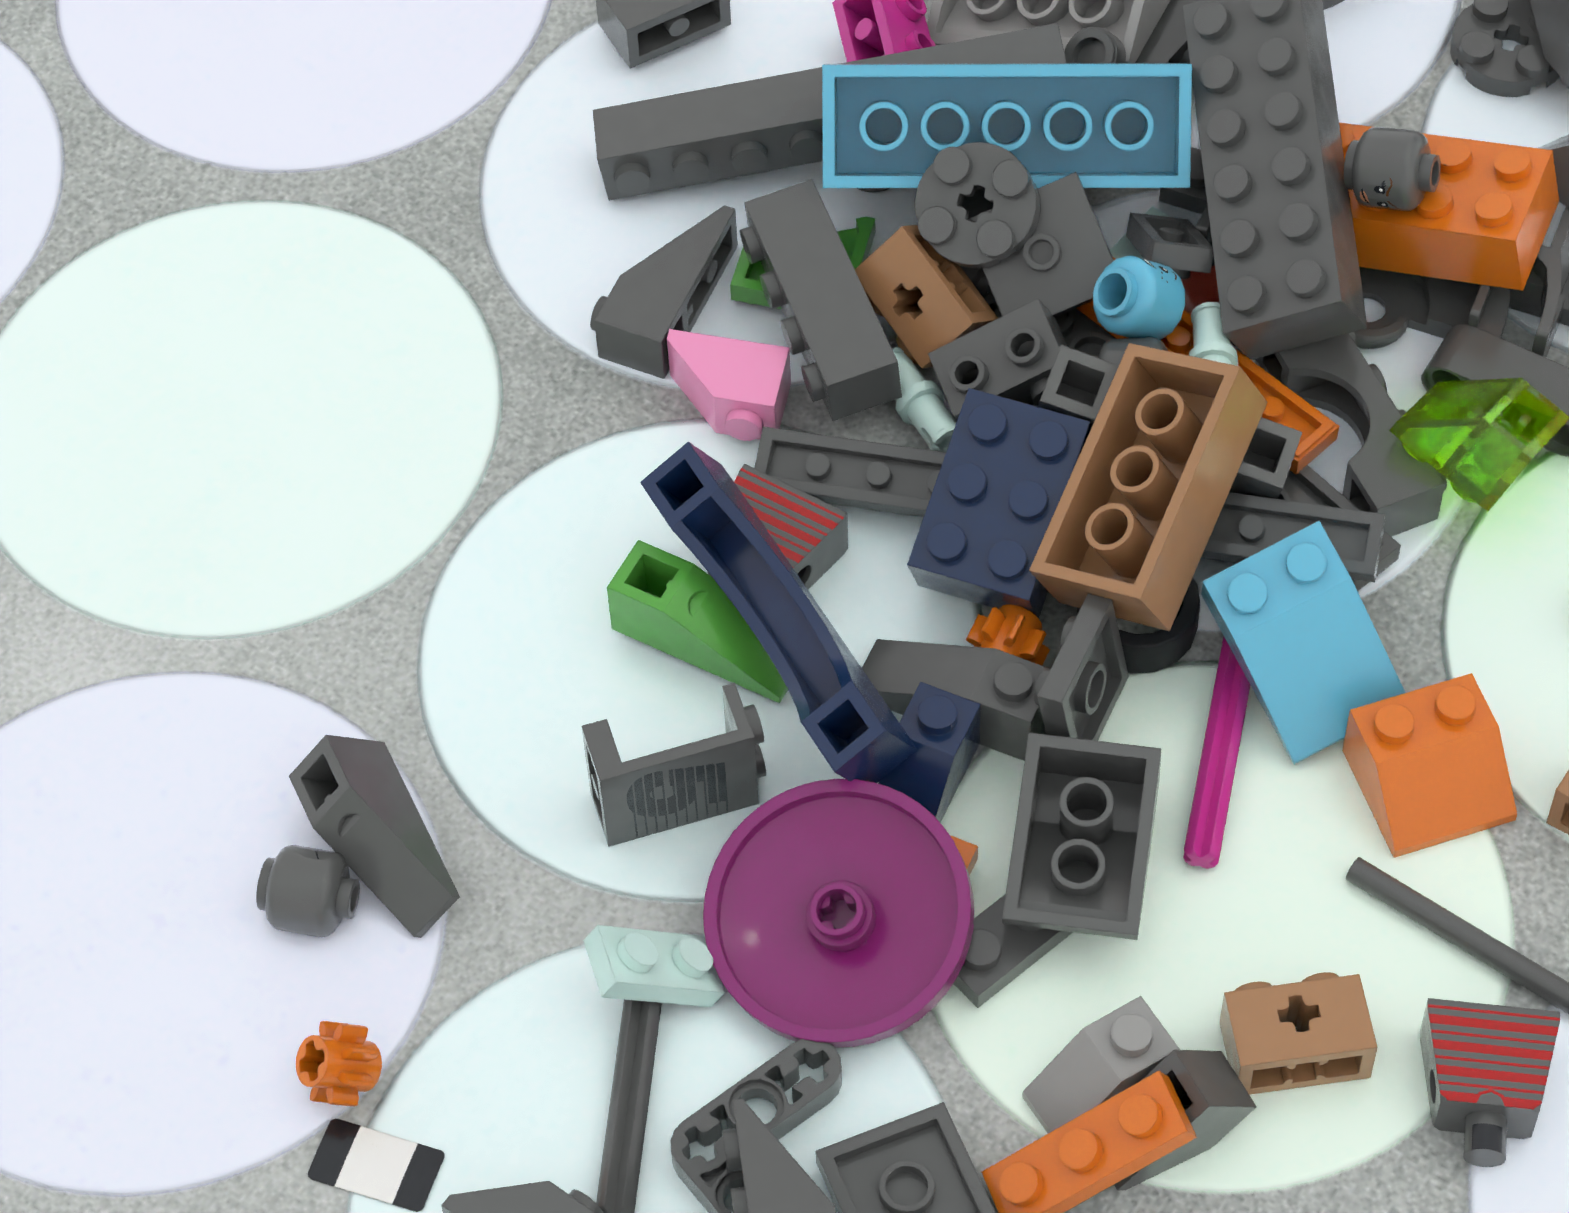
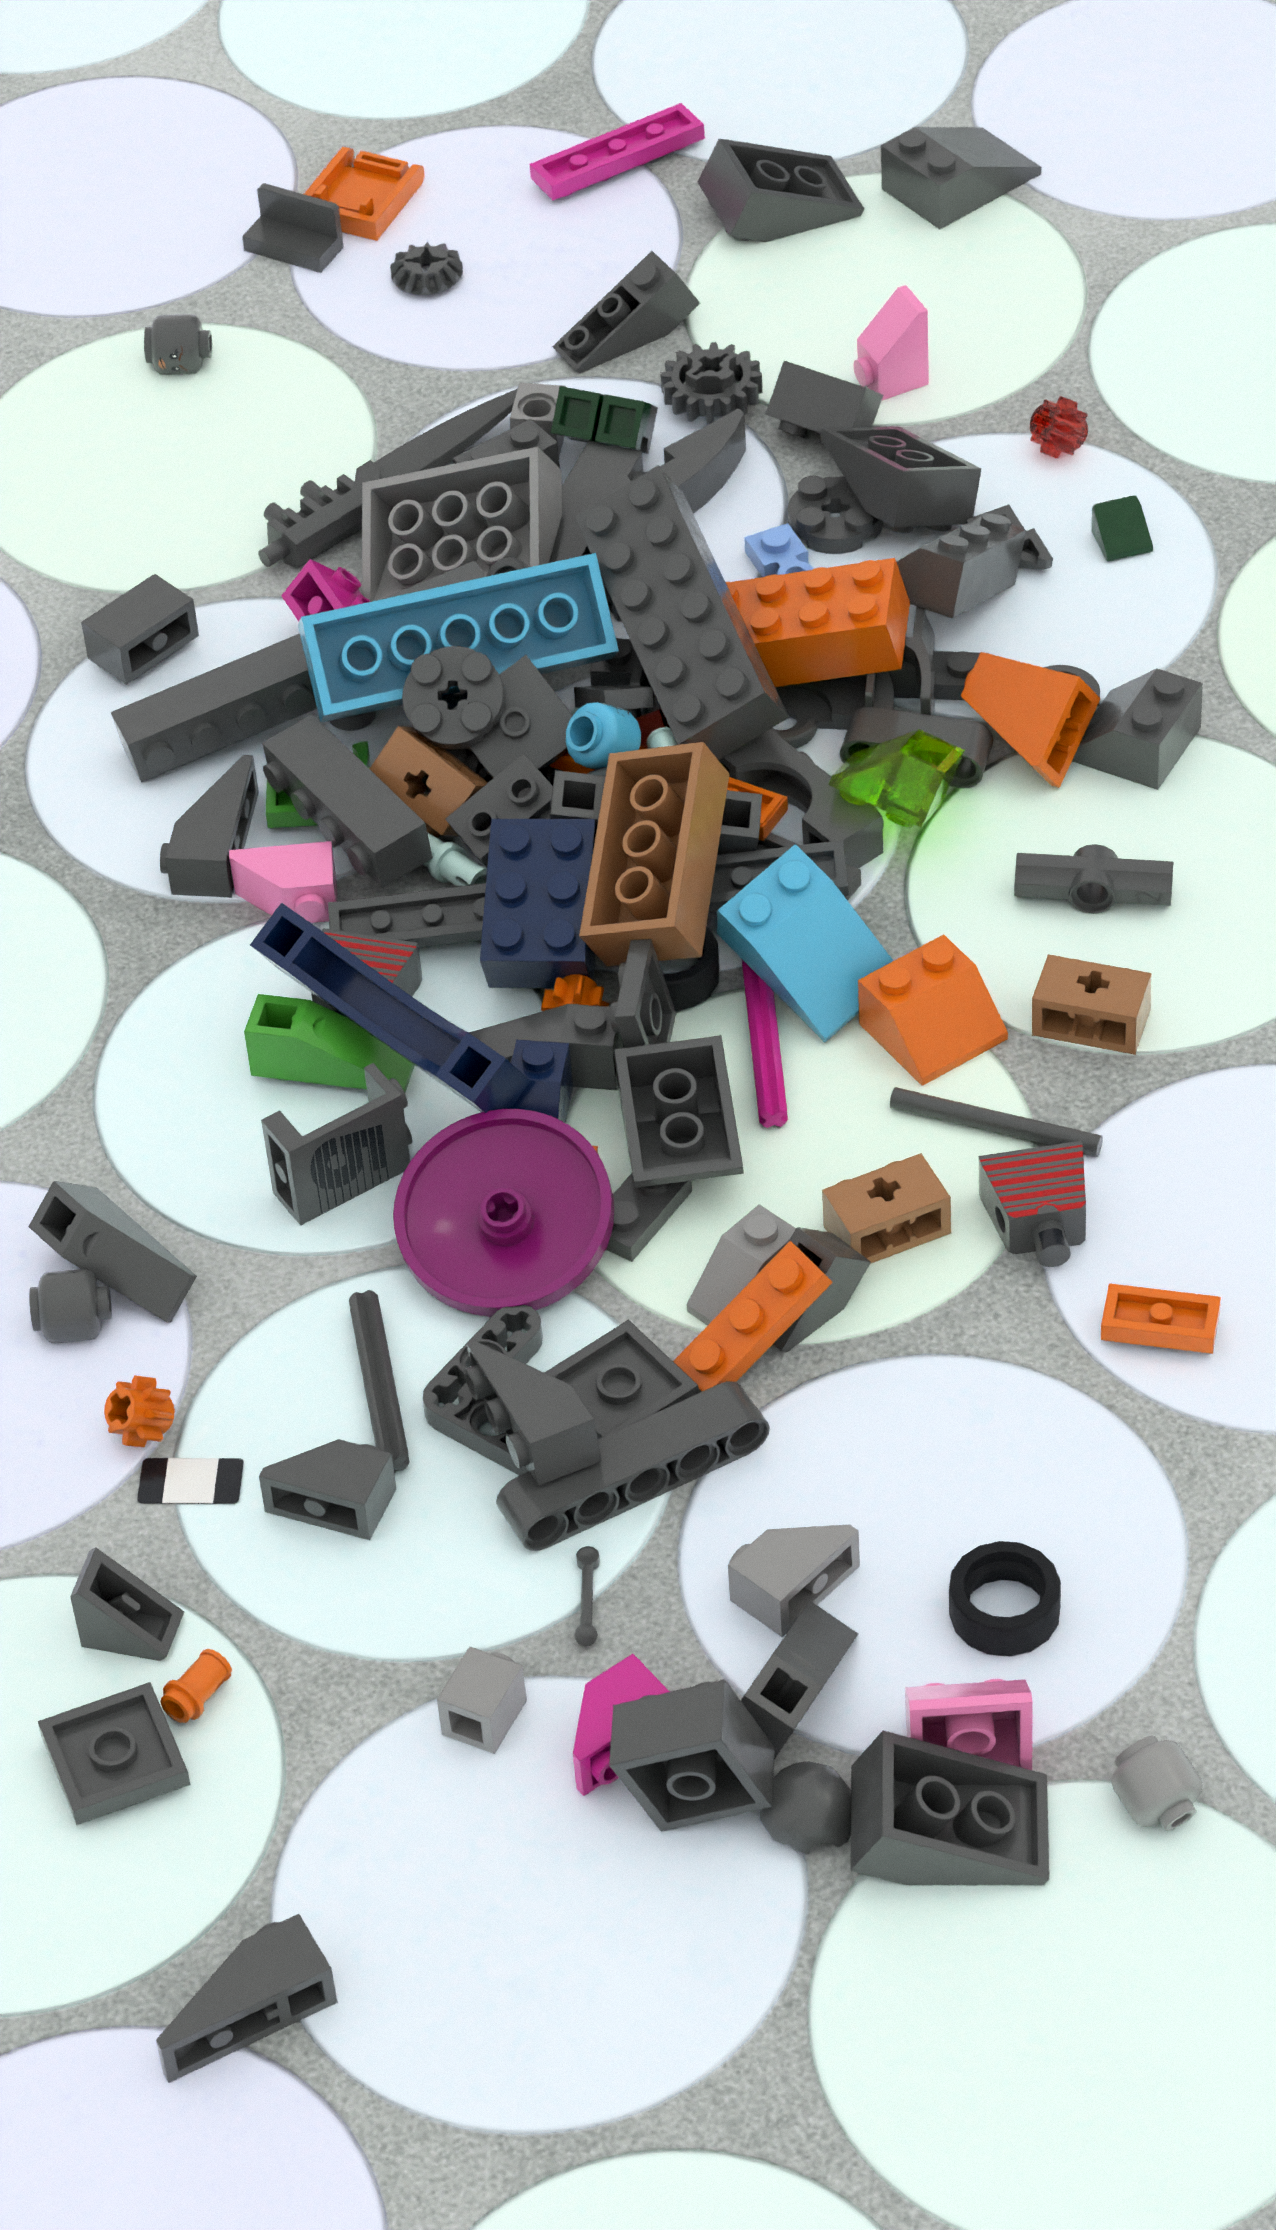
camera: 15 degrees left, 10 degrees down
light aqua plate [583,925,725,1007] -> none
dark grey head [1344,127,1441,211] -> none
none -> light blue plate [744,523,813,577]

